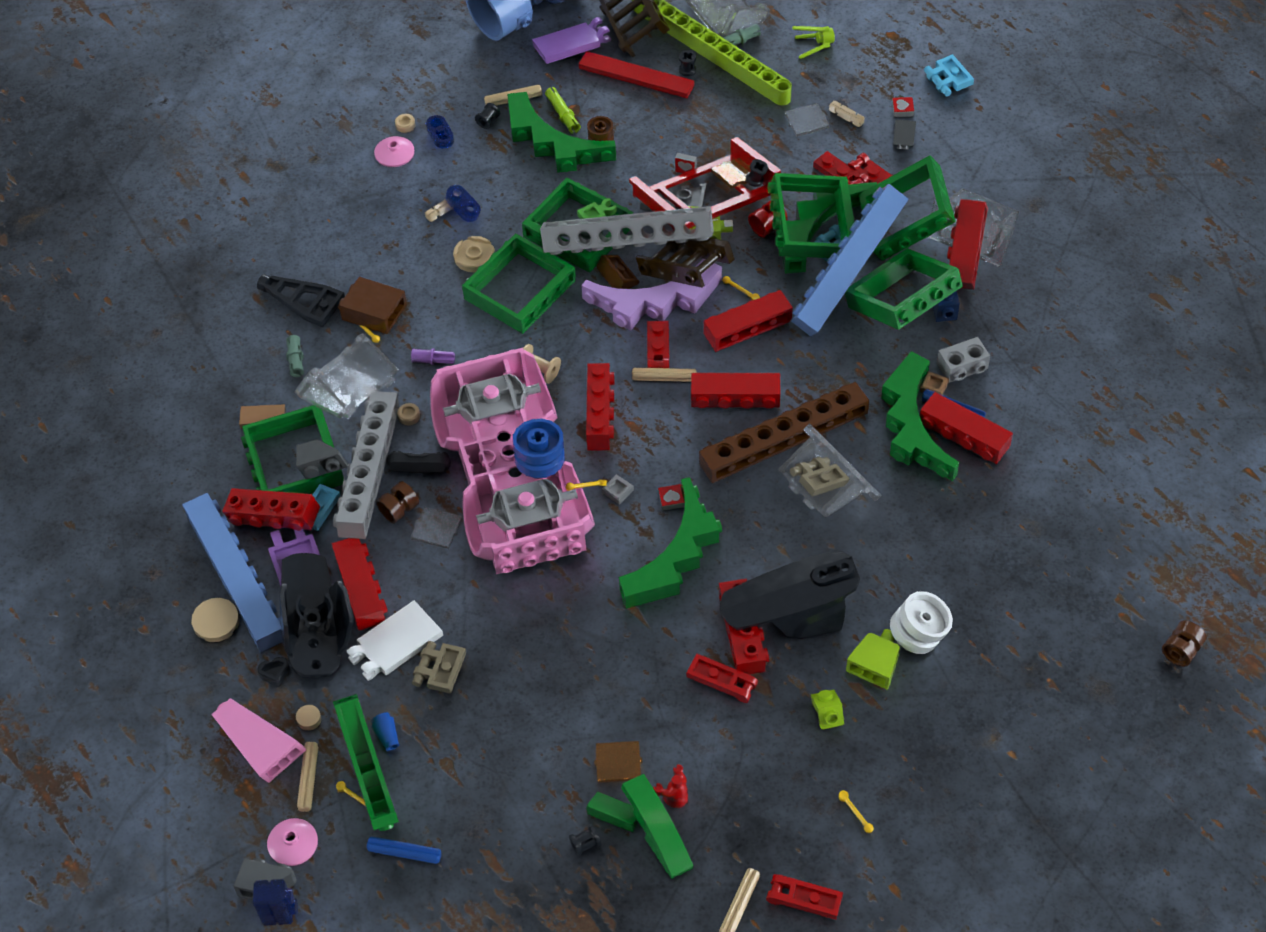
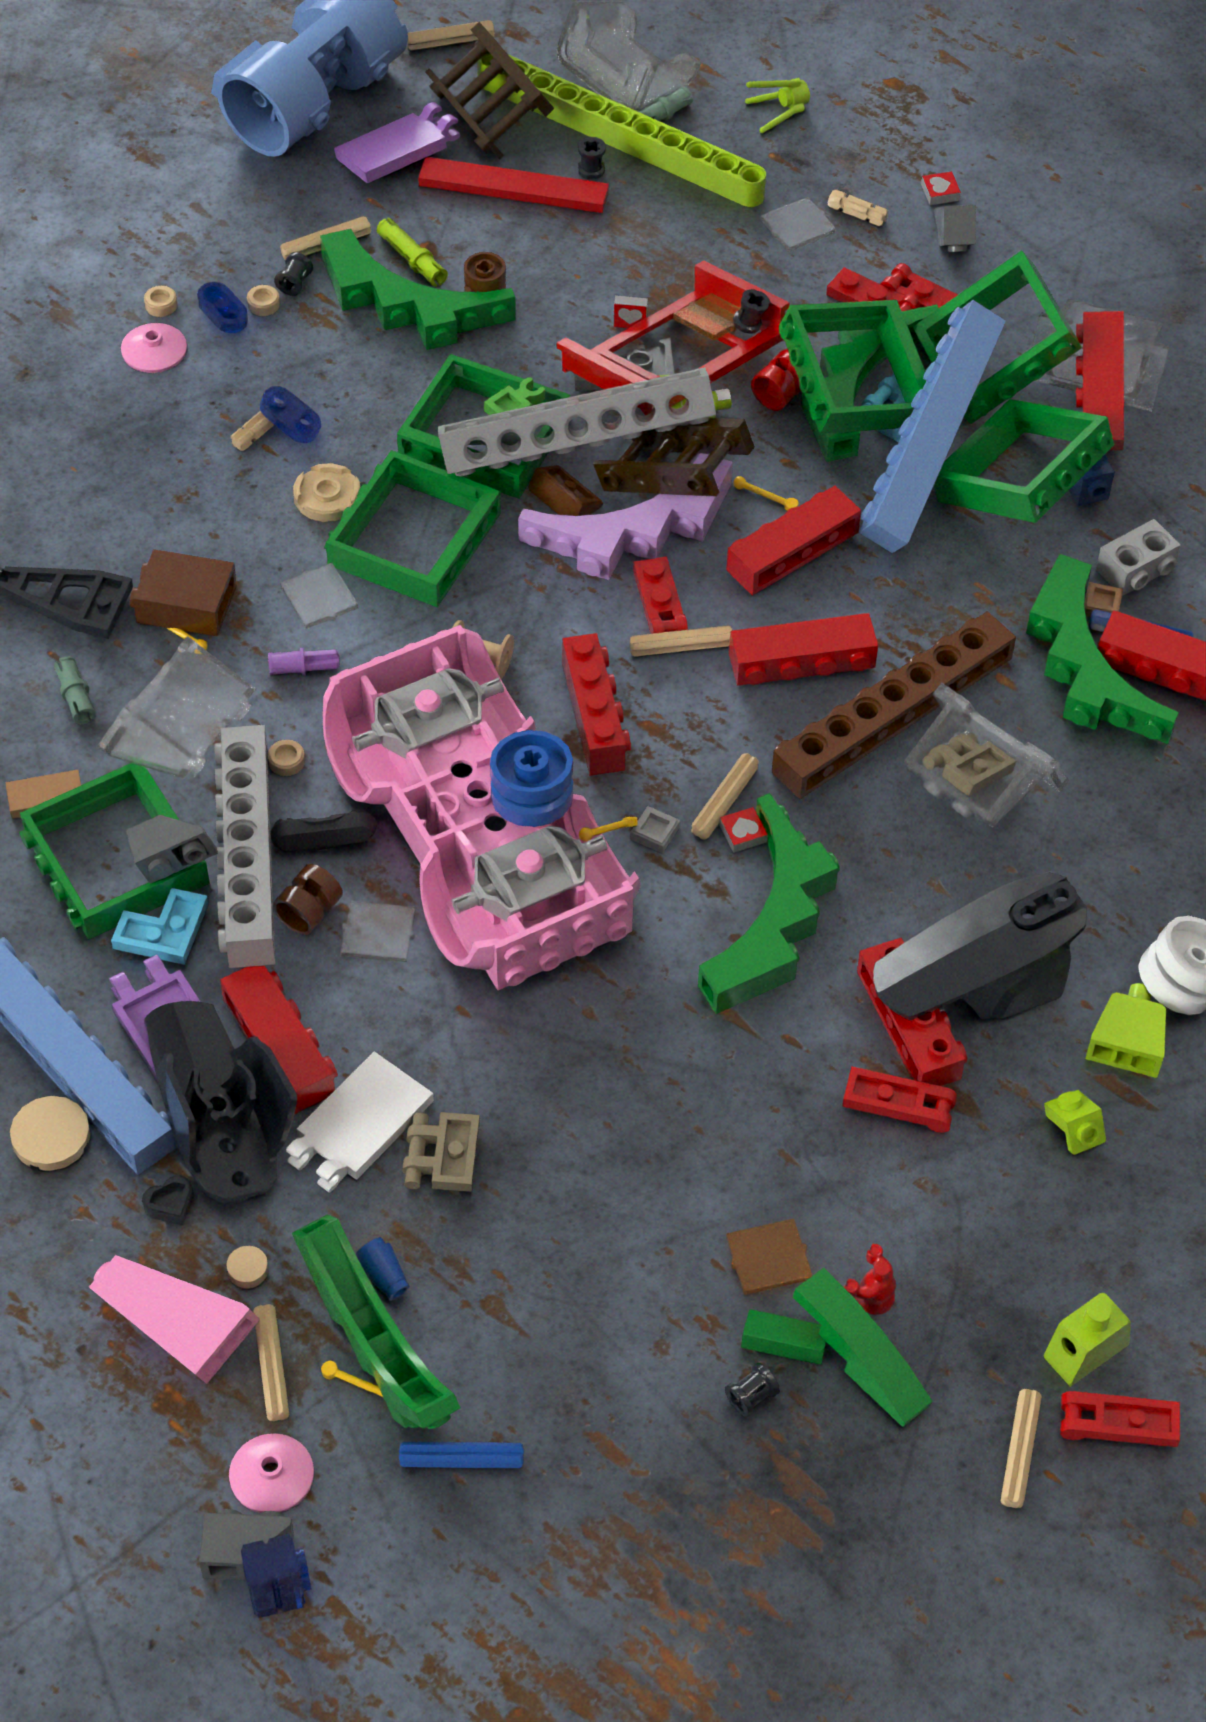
camera: 15 degrees left, 0 degrees up
red brick [222,488,320,531] -> none
yellow hinge [839,790,874,833] -> none
medium azure plate [924,54,974,97] -> none
none -> tan tile [247,285,280,316]
none -> clear piece [280,563,358,629]
none -> tan axle [691,753,759,840]
none -> lime torso [1043,1292,1131,1387]

